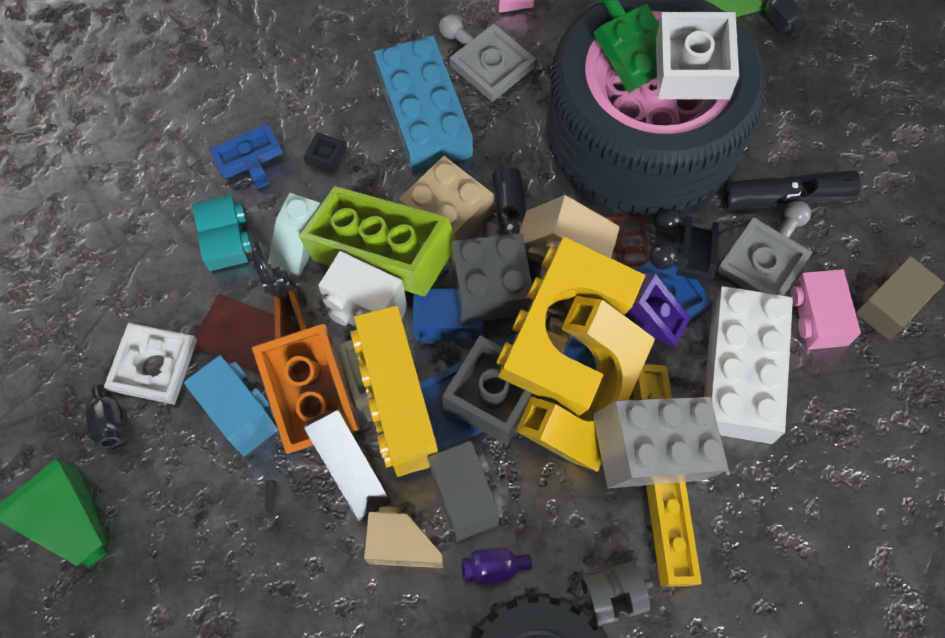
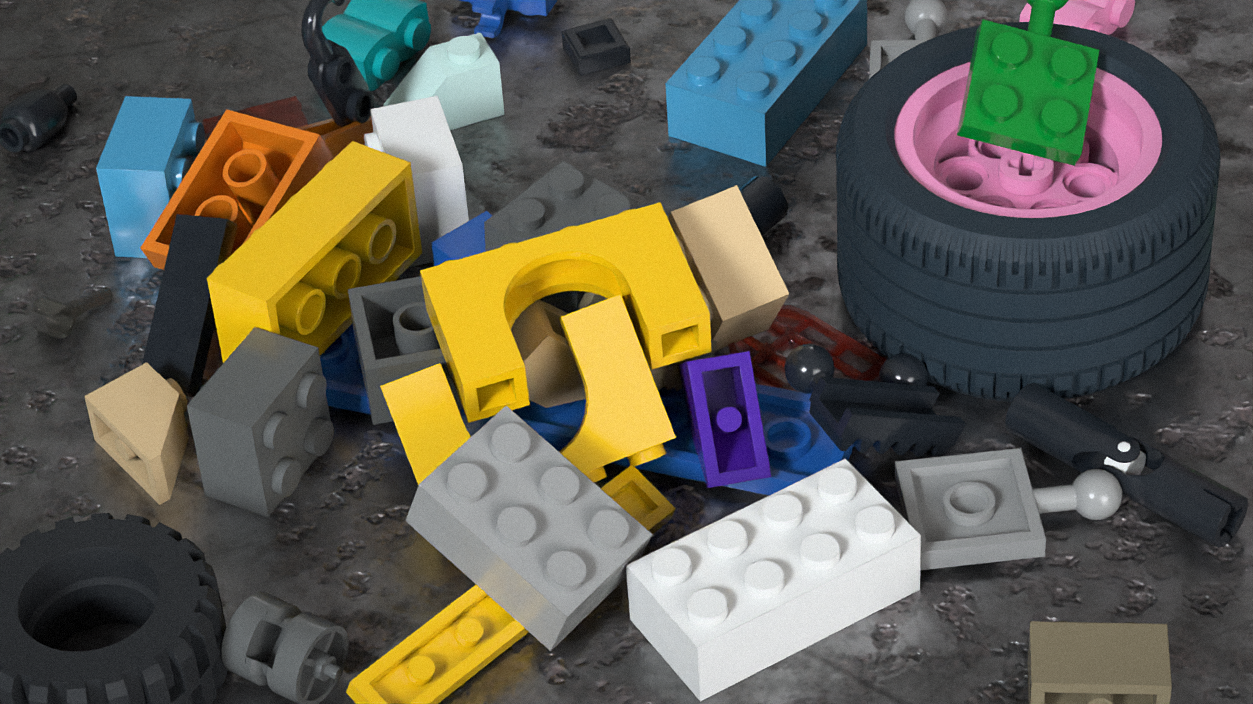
camera: 50 degrees right, 25 degrees down
white piece [104,323,197,405] -> none
lime brick [299,186,457,297] -> none
tan brick [399,156,494,240] -> none
dark purple plant [461,548,532,586] -> none
white brick [656,12,739,100] -> none
bright pink brick [791,269,861,350] -> none

